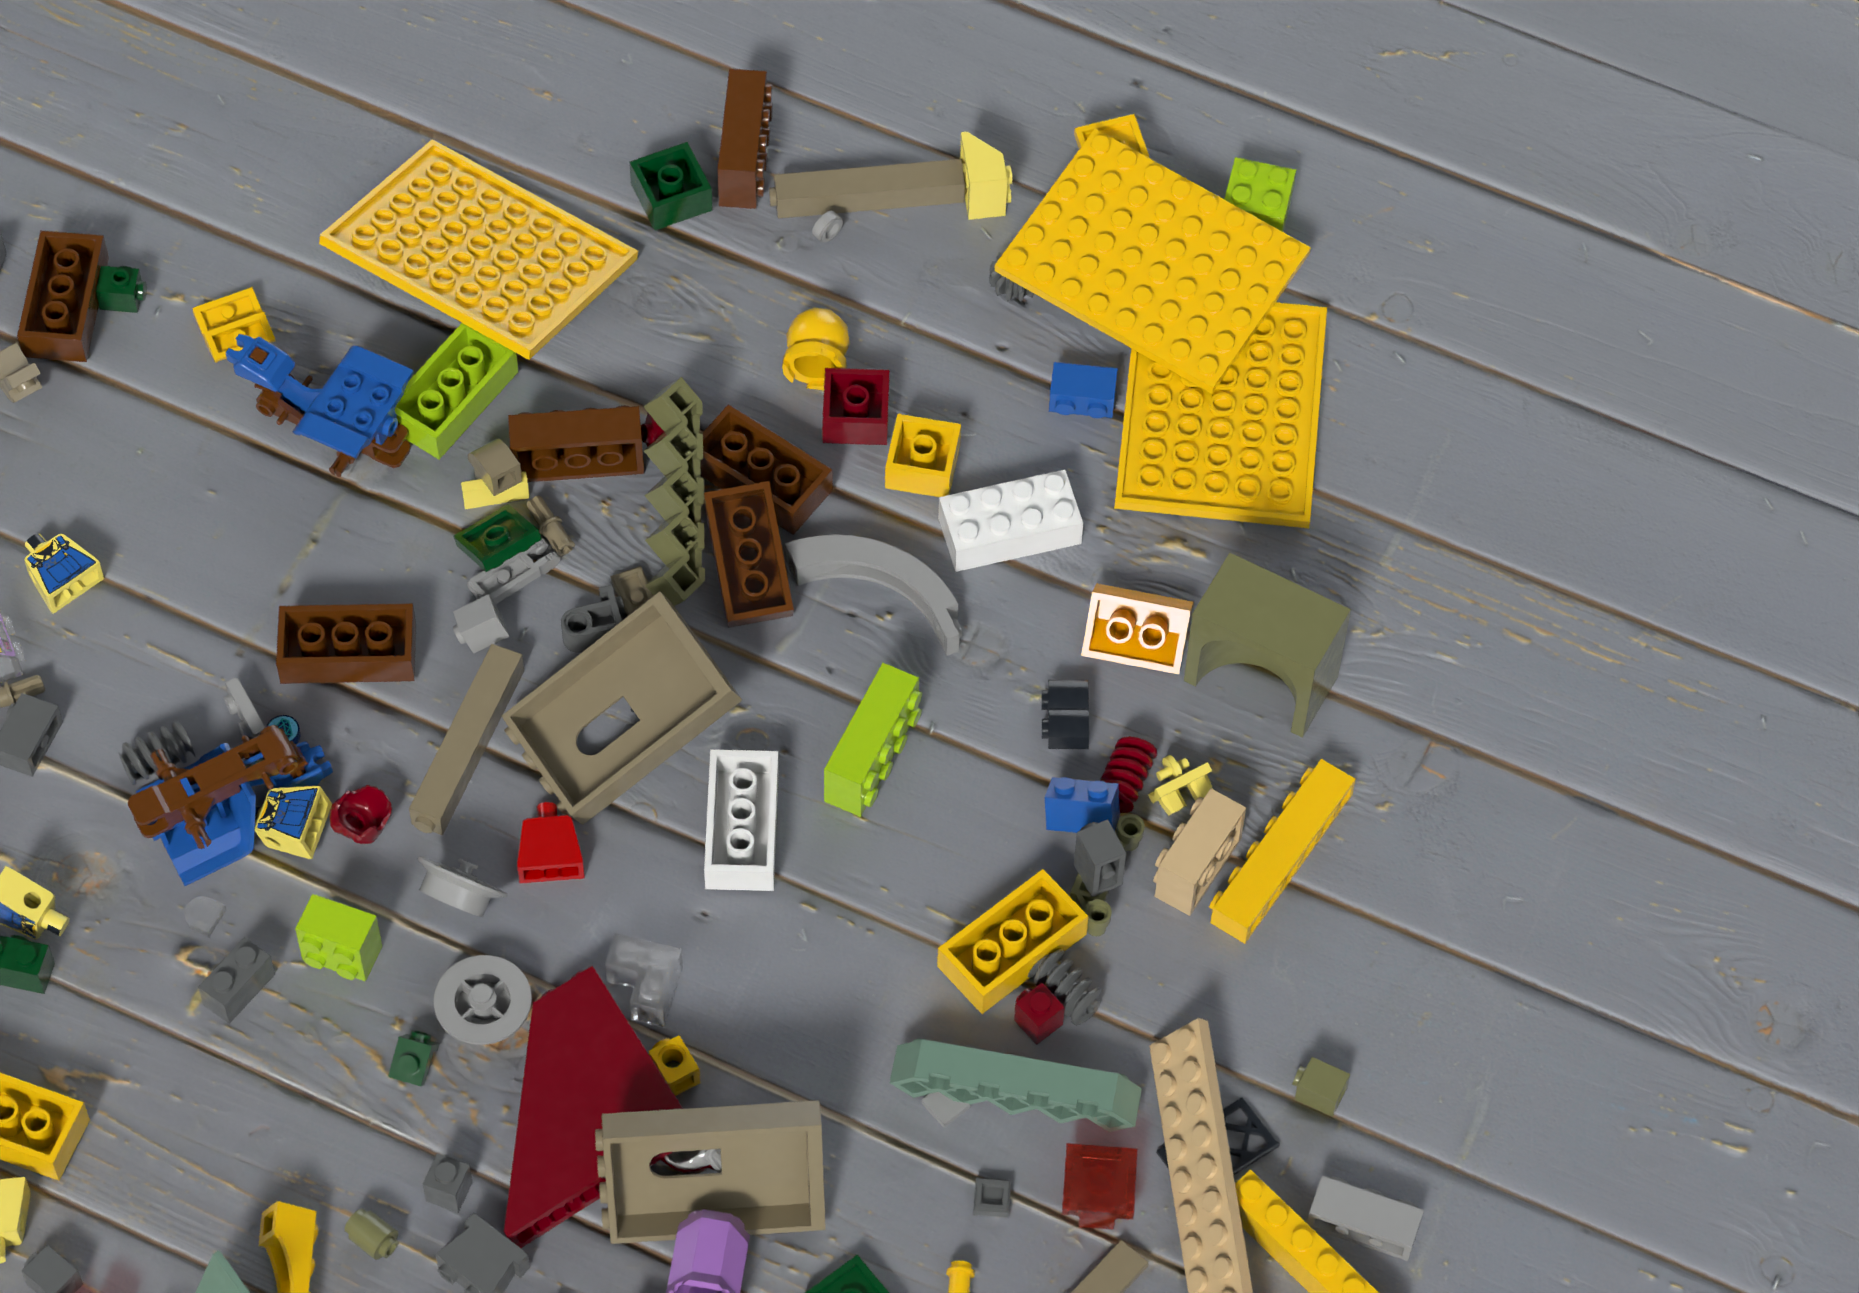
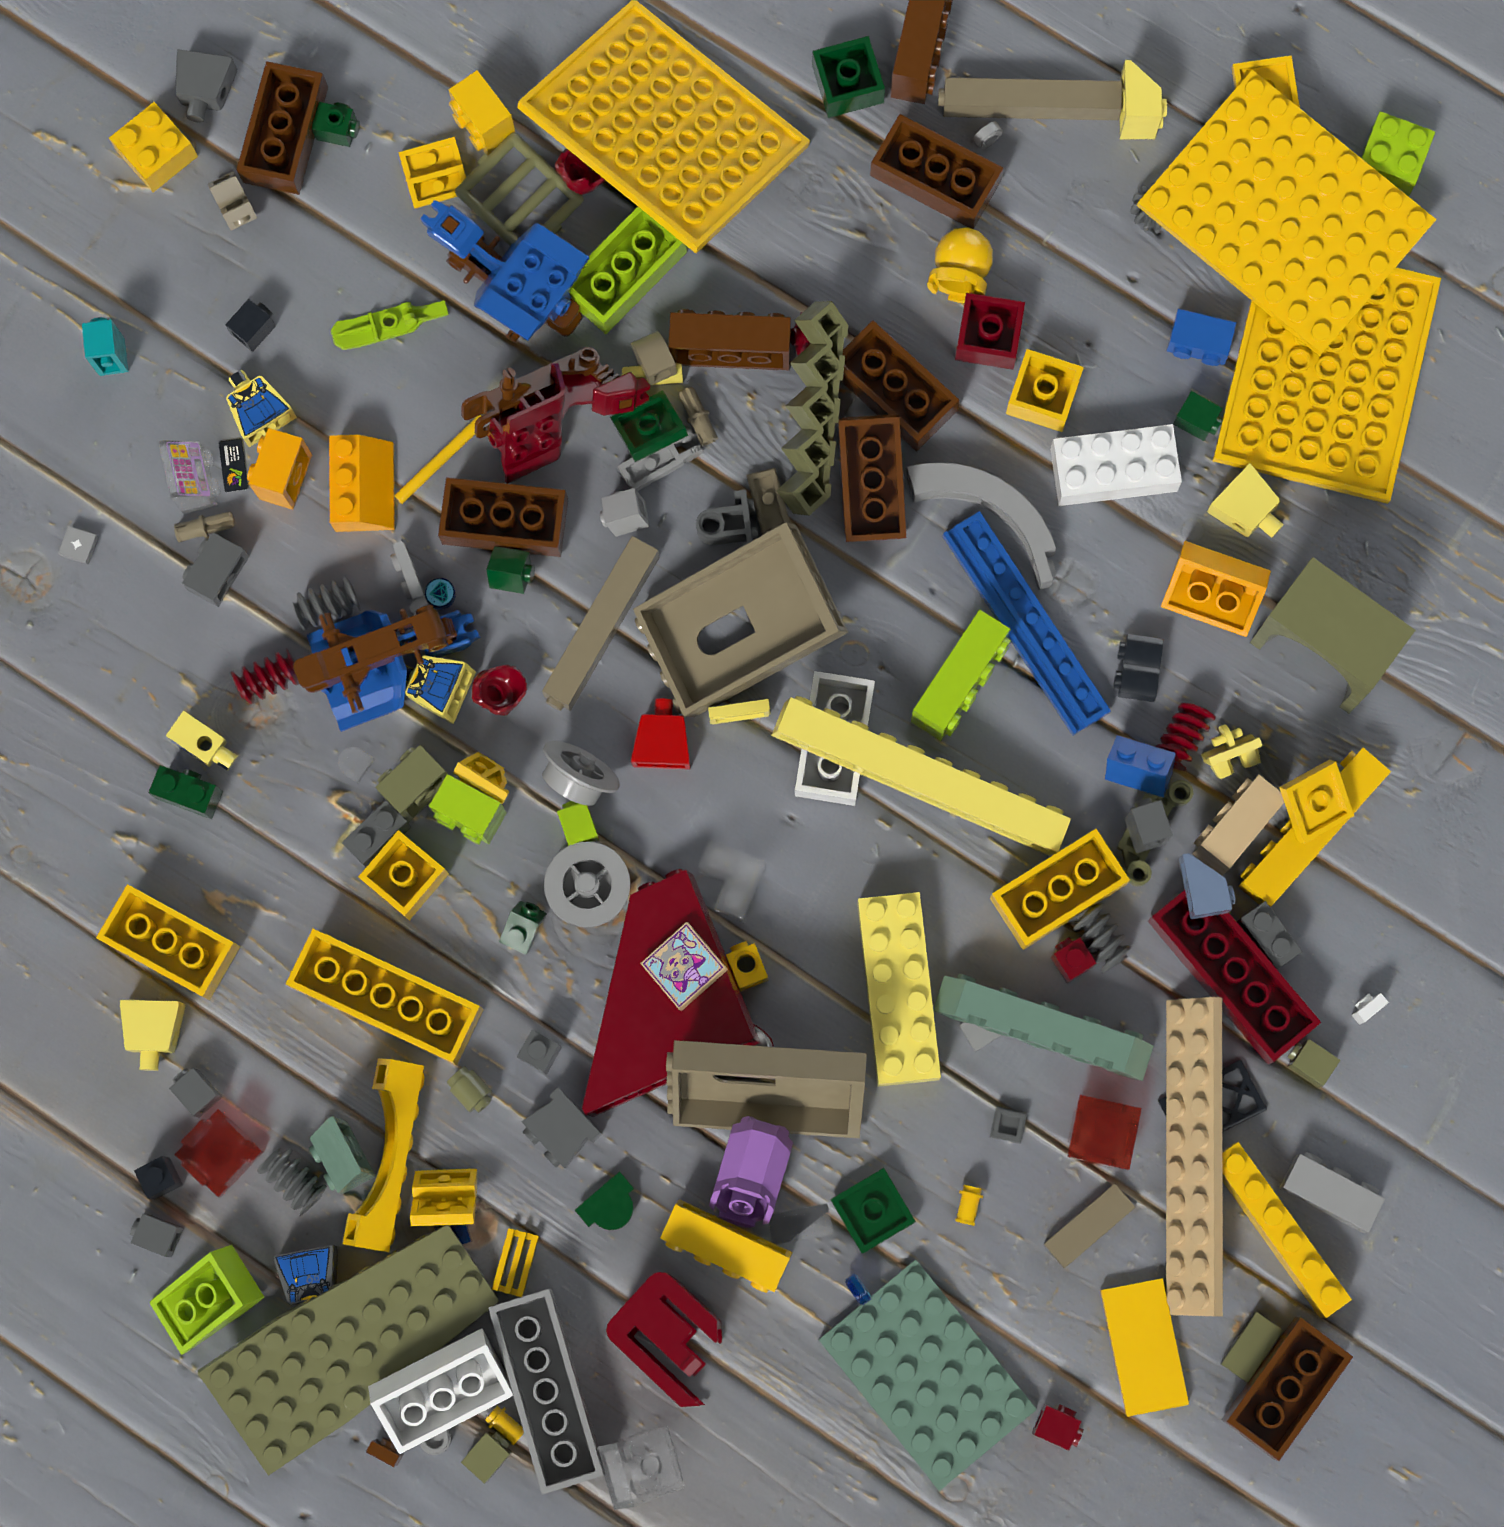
camera: 15 degrees right, 20 degrees up
none -> black sticker [219,438,248,492]
none -> black brick [225,299,276,352]
none -> dark red piece [231,648,299,705]
none -> light orange brick [247,428,312,510]
none -> yellow brick [285,928,484,1065]
none -> light orange slope [329,435,395,532]
none -> lime piece [331,300,449,350]
none -> yellow brick [358,830,449,921]
none -> olive brick [375,745,447,823]
none -> yellow bar [394,415,482,504]
none -> yellow brick [448,70,516,156]
none -> yellow wing [453,752,509,804]
none -> olive bar [455,132,584,246]
none -> dark red piece [461,347,651,484]
none -> dark green brick [486,546,535,594]
none -> dark red hair [555,149,605,195]
none -> lime brick [557,801,599,846]
none -> tile [640,922,728,1011]
none -> light yellow tile [708,699,770,725]
none -> light yellow brick [771,696,1071,856]
none -> light yellow brick [857,892,941,1087]
none -> reddish brown brick [870,114,1004,229]
none -> blue plate [942,511,1111,736]
none -> dark red brick [1148,890,1322,1065]
none -> dark green brick [1173,391,1223,441]
none -> sand blue slope [1179,853,1235,919]
none -> light yellow torso [1207,463,1284,538]
none -> dark grey brick [1237,901,1302,969]
none -> yellow tile [1279,759,1354,844]
none -> white plate [1352,993,1389,1025]

